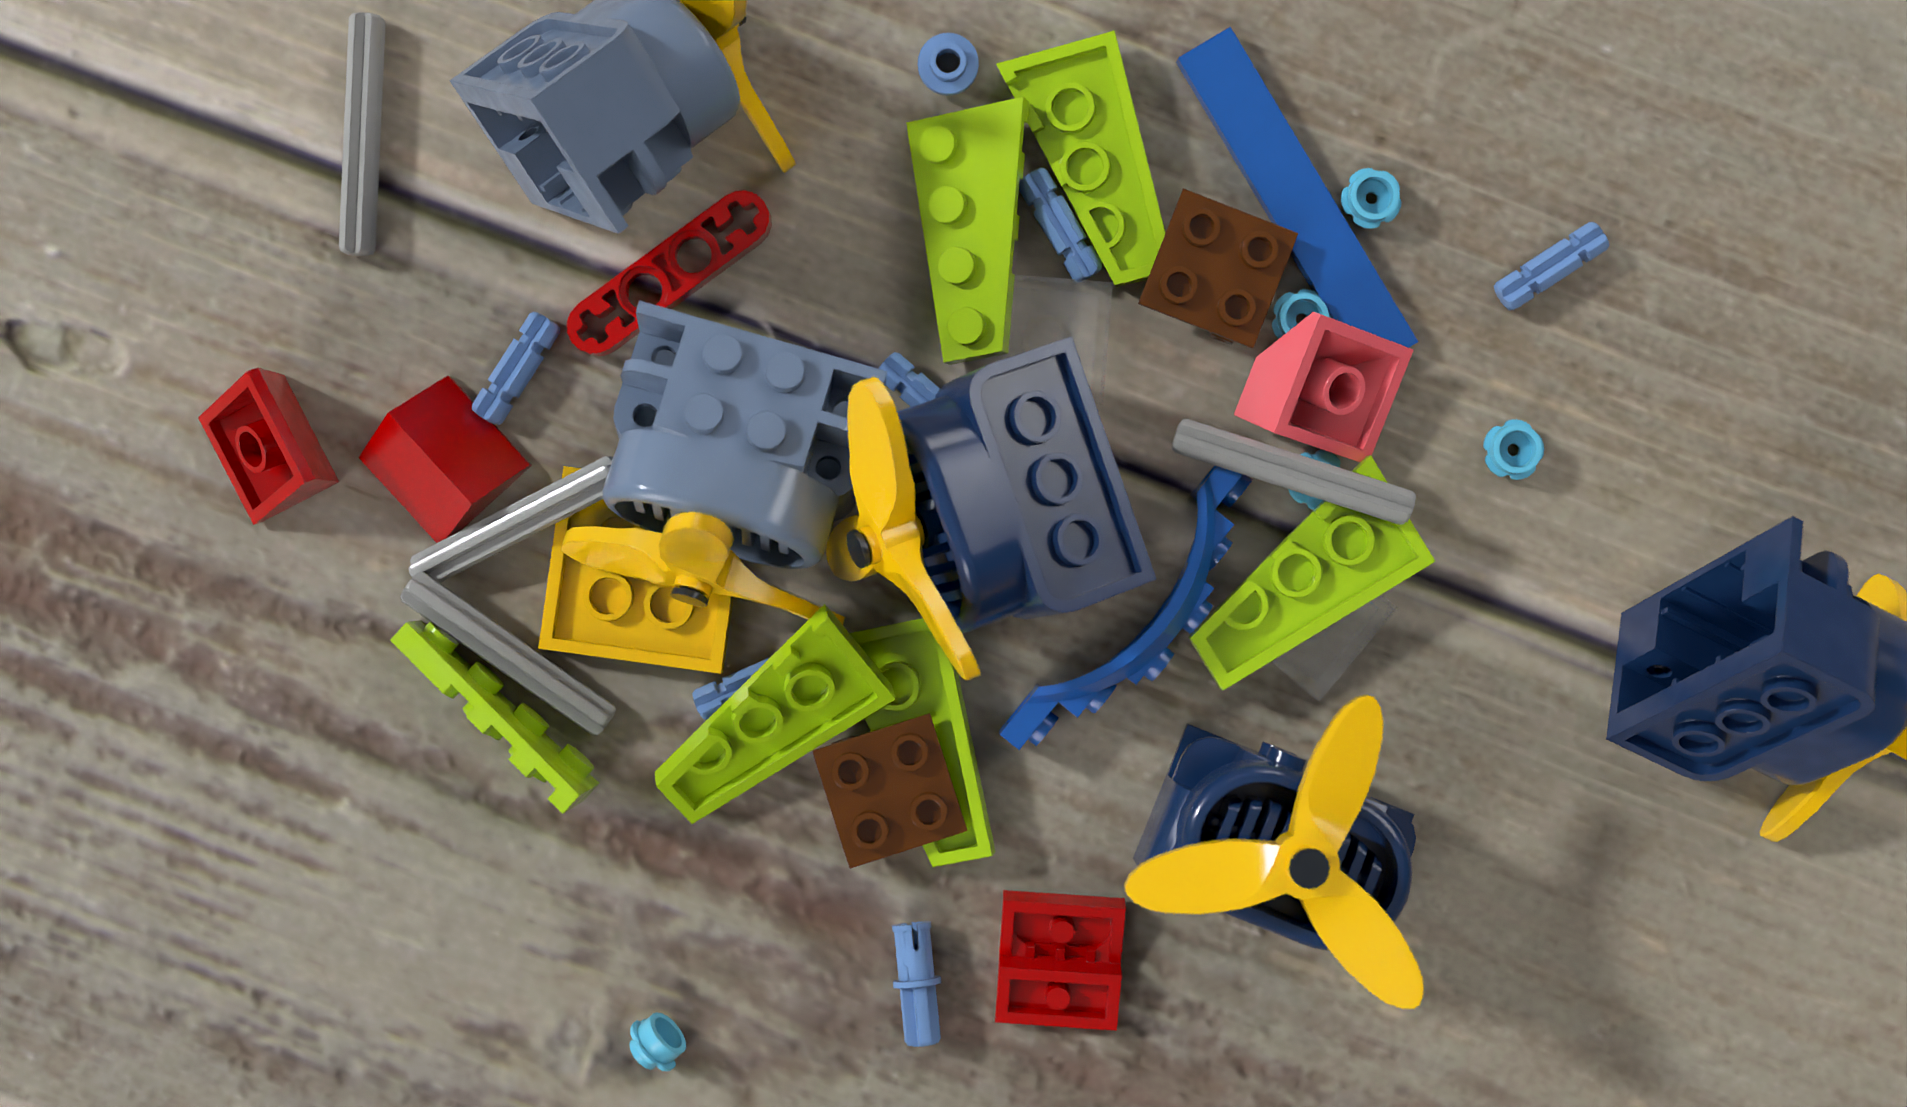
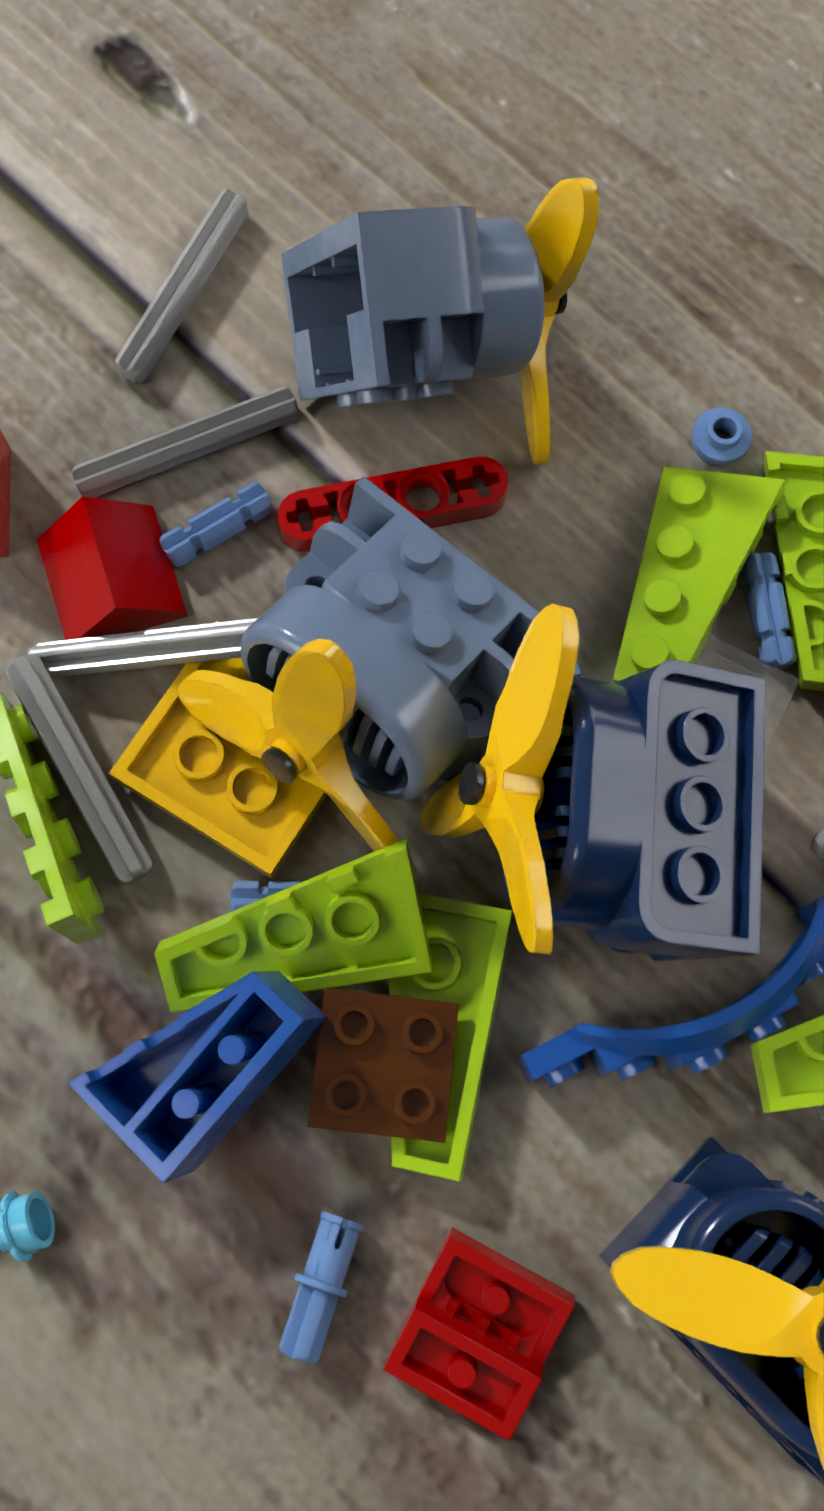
camera: 25 degrees right, 15 degrees down
none -> blue wedge [68,971,327,1183]
none -> light grey axle [72,386,299,498]

